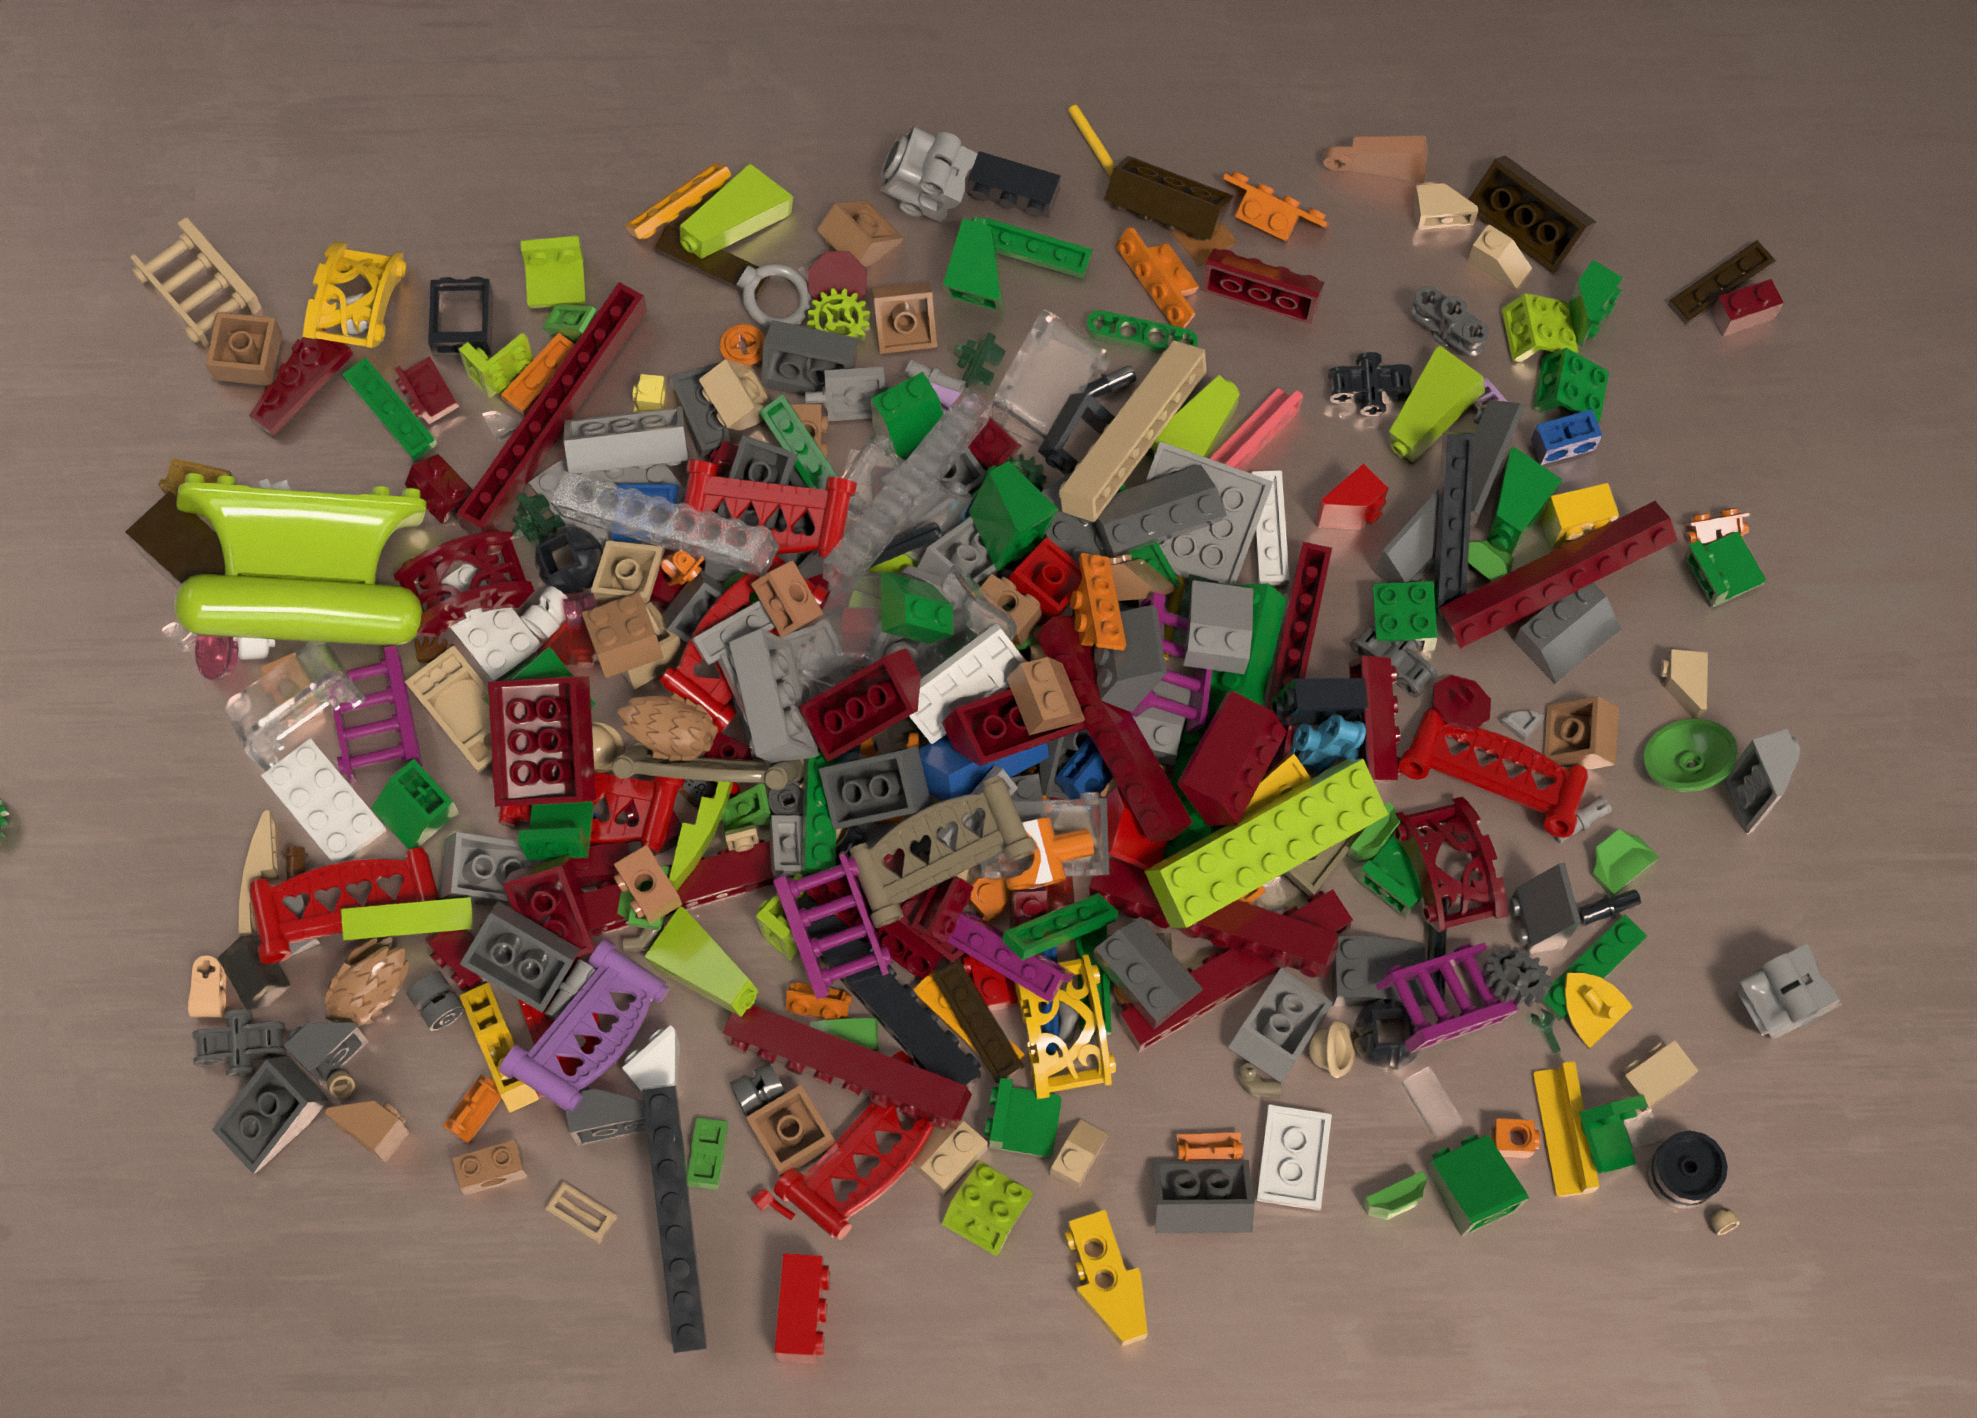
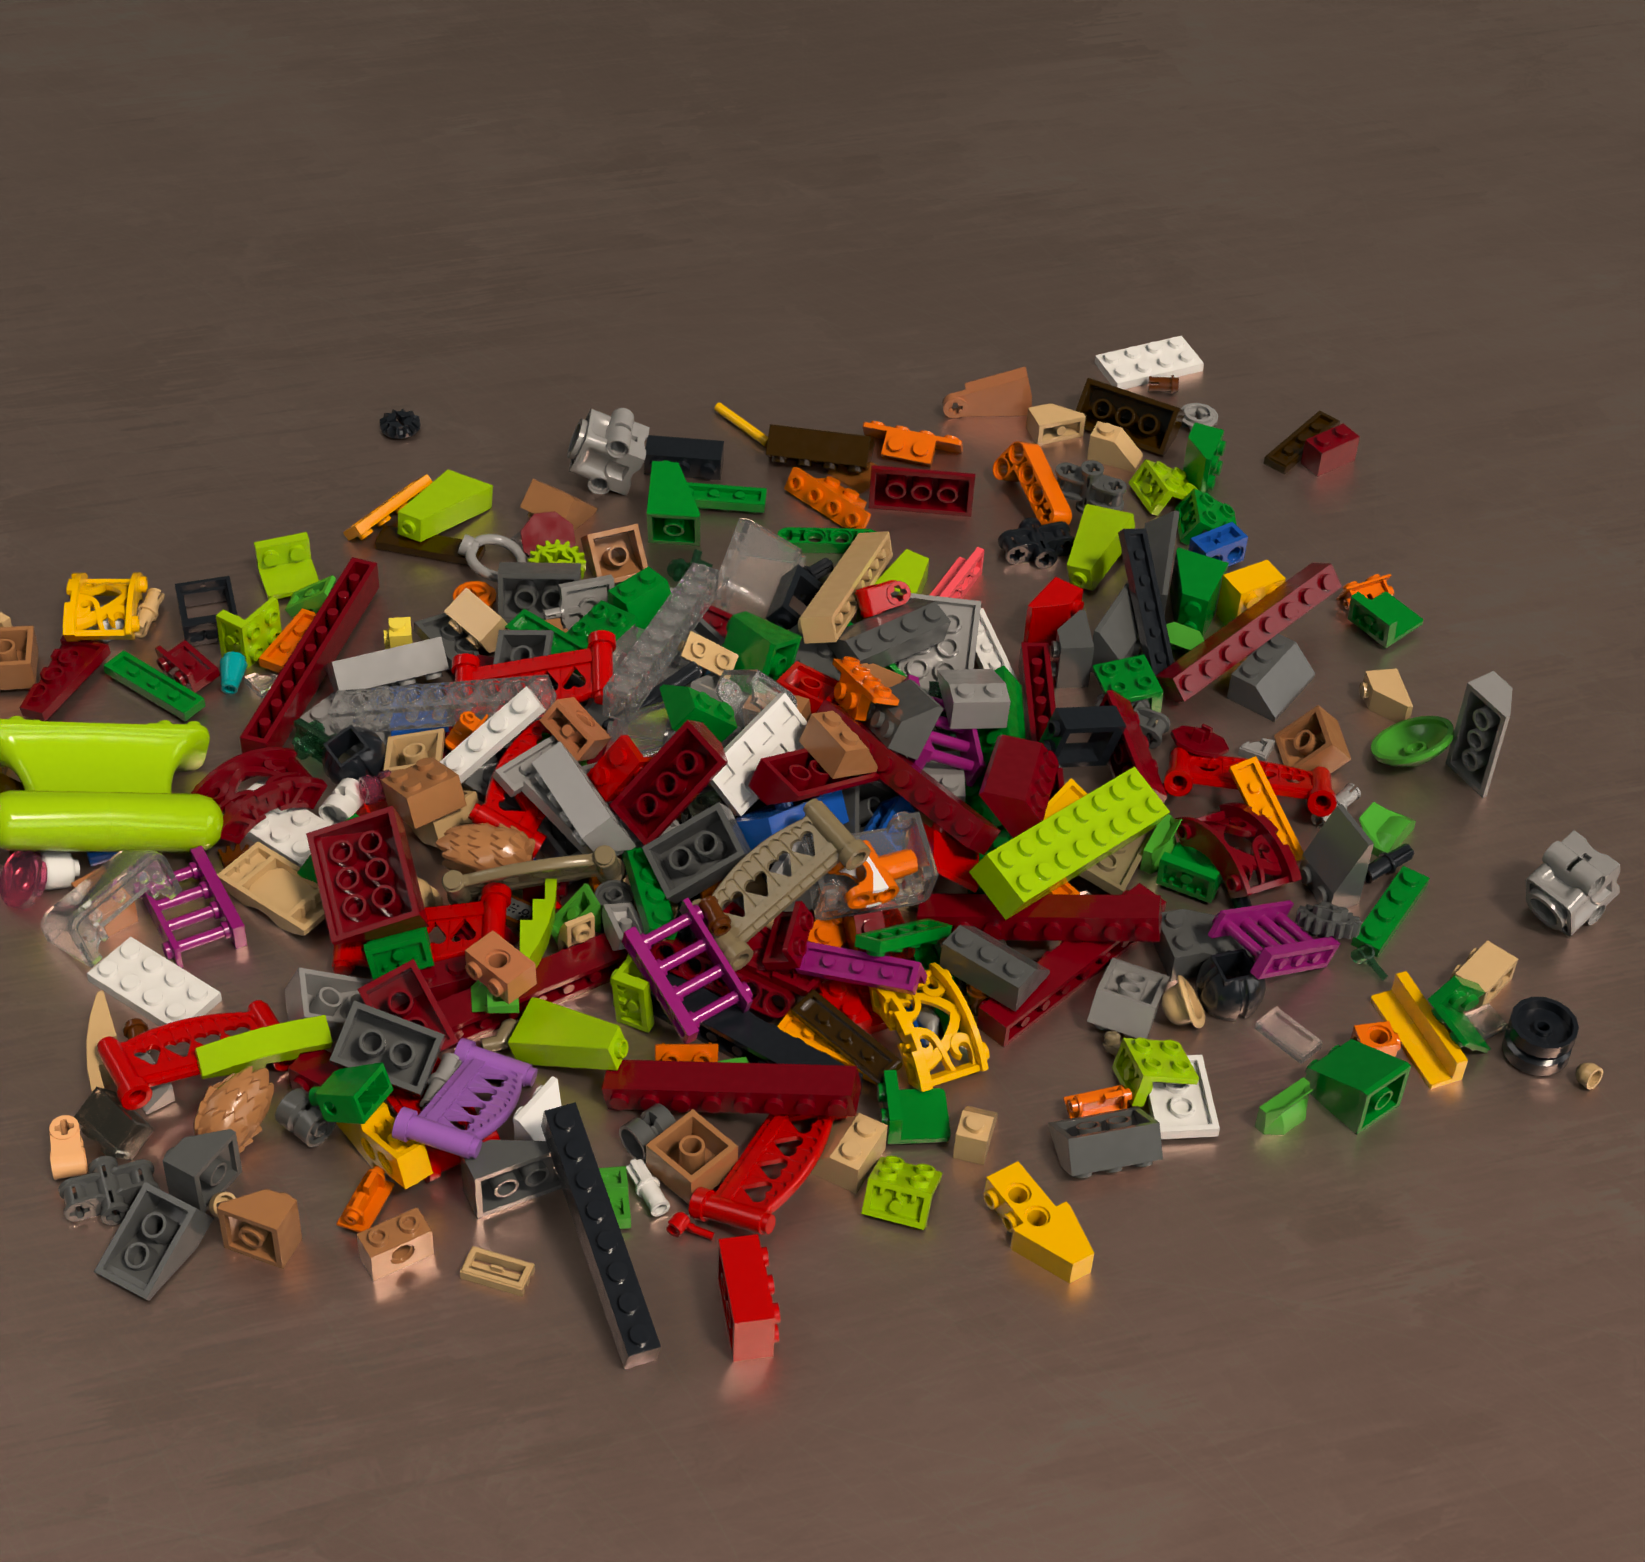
camera: 15 degrees left, 25 degrees down
green slope [371,759,459,850] -> none
dark red bracket [405,454,473,524] -> none
dark azure axle [1289,714,1366,774] -> none
yellow shield [1564,973,1632,1049] -> none
none -> tan pin [135,588,165,638]
none -> teal cone [220,652,248,694]
none -> green torso [309,1063,393,1124]
none -> black gear [380,409,421,439]
none -> white plate [440,686,546,784]
none -> green bracket [566,600,638,646]
none -> red bracket [587,735,653,801]
none -> white axle [626,1159,670,1217]
none -> tan hinge [677,631,739,681]
none -> reddish brown pin [698,896,731,936]
none -> piece [855,580,911,618]
none -> orange beam [993,441,1072,525]
none -> dark grey slope [1051,610,1094,688]
none -> white plate [1094,336,1204,389]
none -> lime bracket [1112,1037,1200,1107]
none -> reddish brown pin [1148,375,1179,395]
none -> light grey gear [1181,403,1218,431]
none -> light orange plate [1229,756,1304,864]

